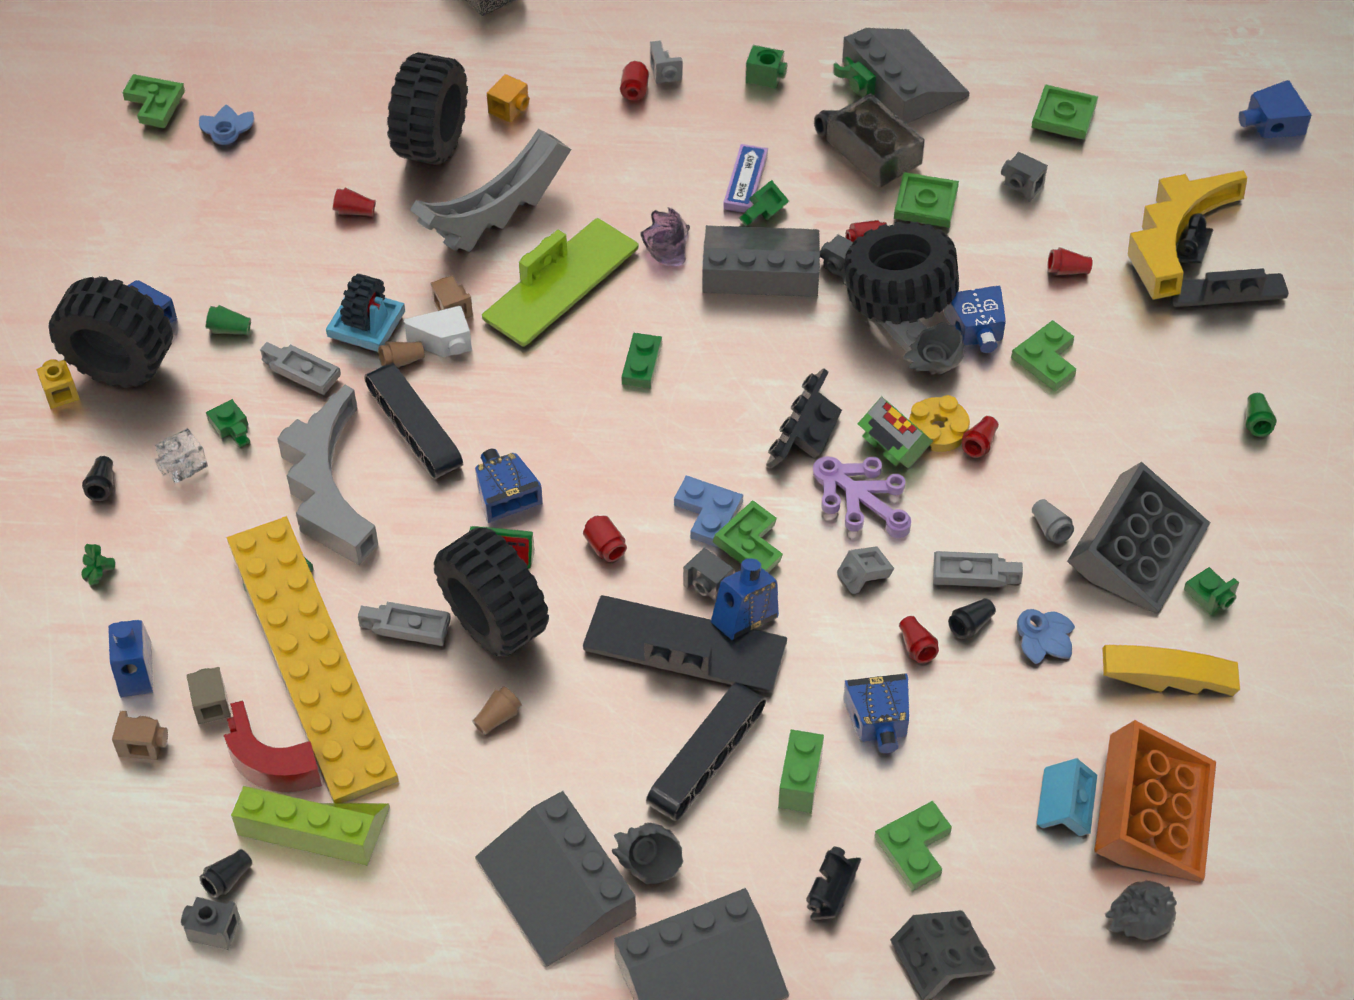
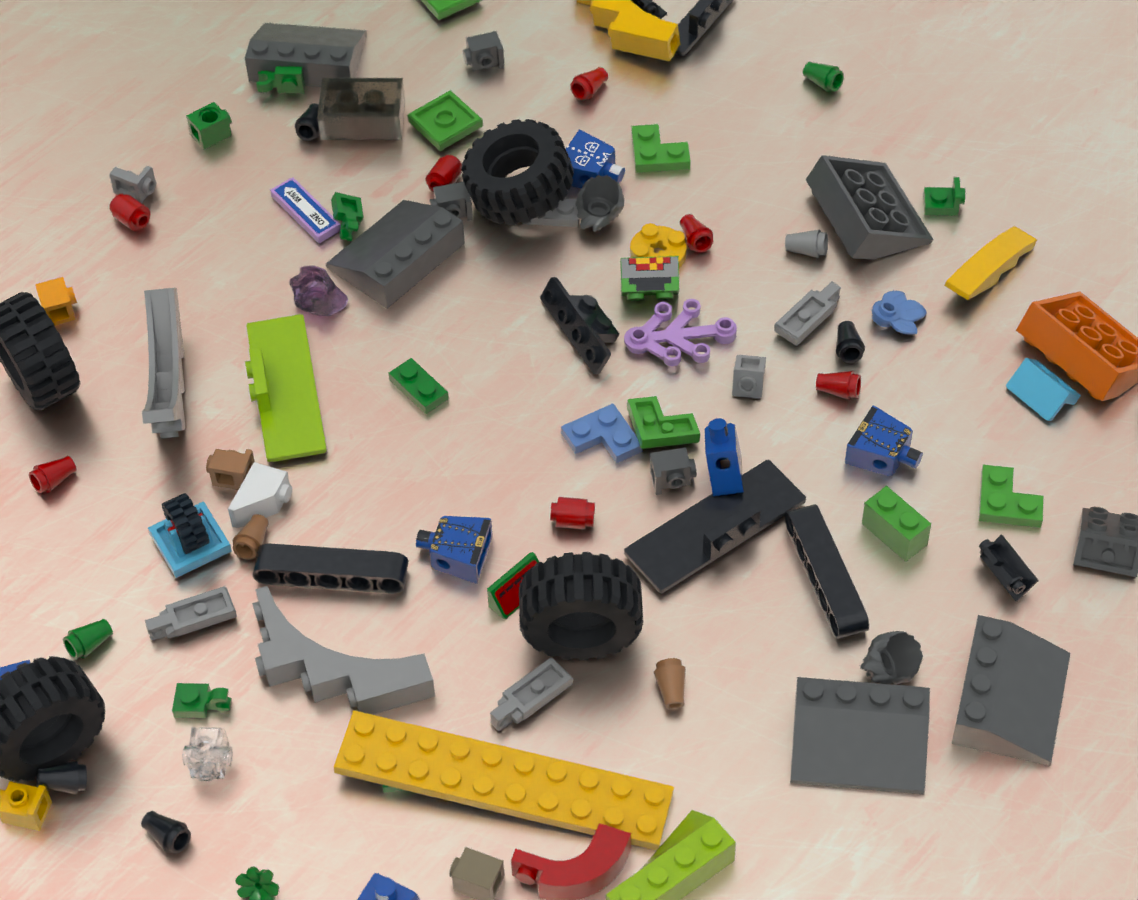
camera: 50 degrees left, 0 degrees up
none -> black cone [36,761,87,794]

